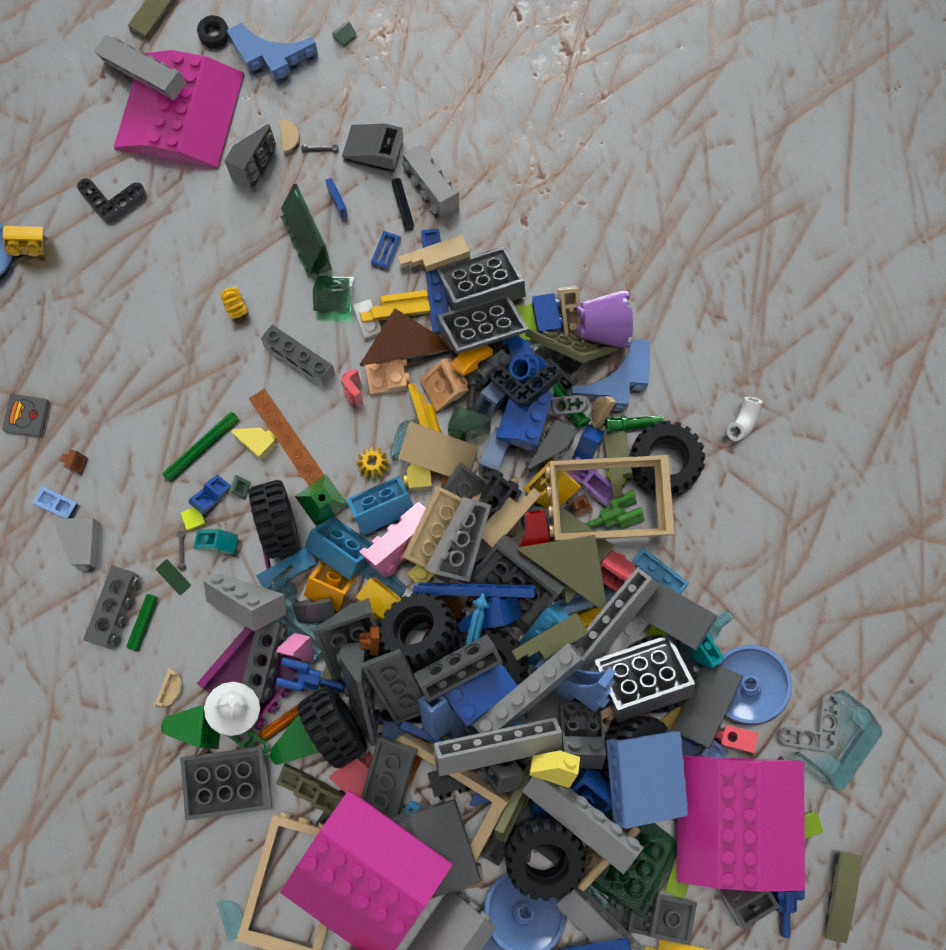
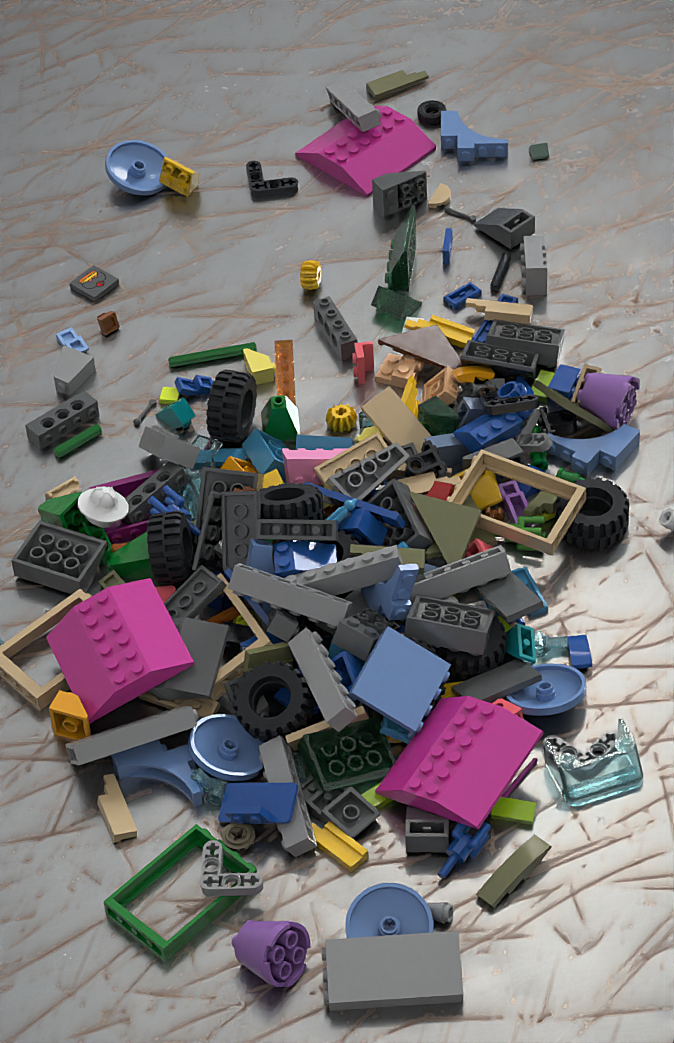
camera: 35 degrees right, 30 degrees down
dark green sticker [156,559,191,595] -> none
bright pink slope [277,633,314,664] -> none
light yellow slope [529,751,580,788] -> none
tan tile [591,396,617,429] -> none
none -> blue slope [566,635,593,669]

